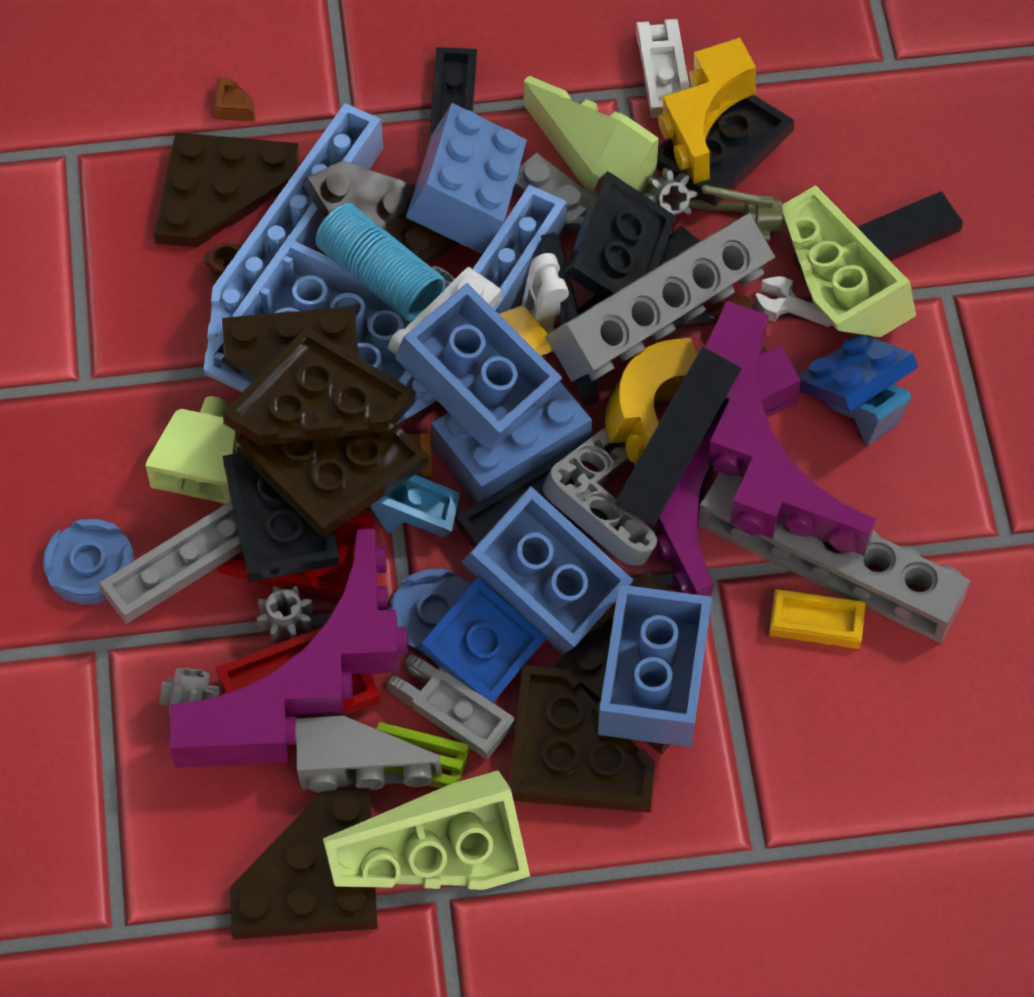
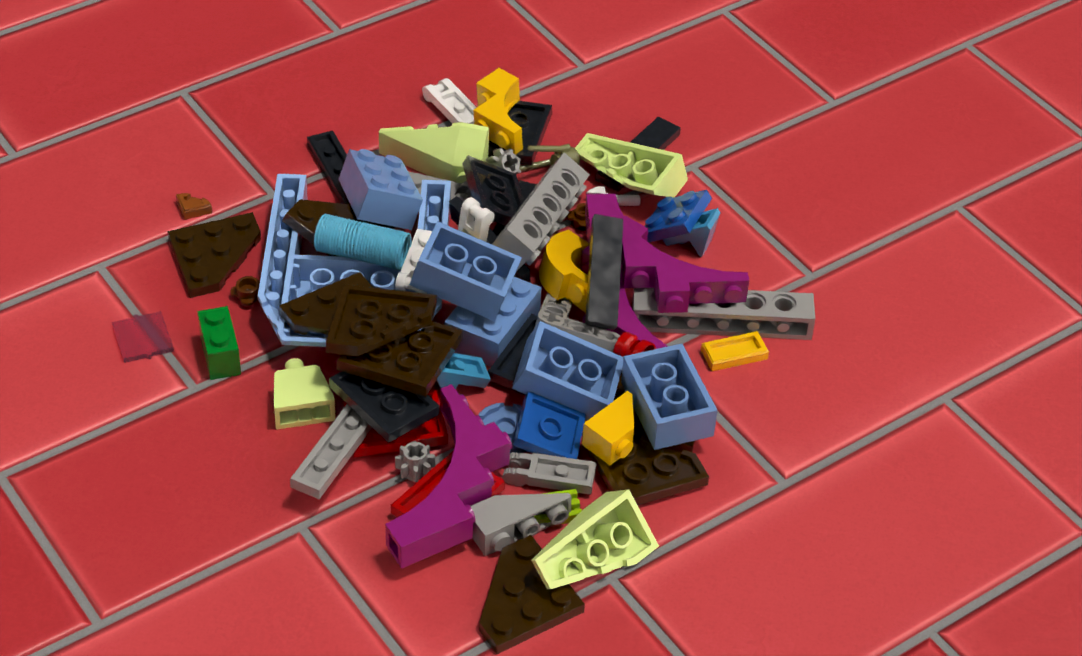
camera: 30 degrees left, 15 degrees down
medium blue tile [43,519,135,605] -> none
light grey gear [159,668,220,717] -> none
none -> clear pink piece [112,311,174,363]
none -> green brick [197,306,241,380]
none -> yellow slope [582,391,634,465]
none -> red wheel [613,332,656,357]

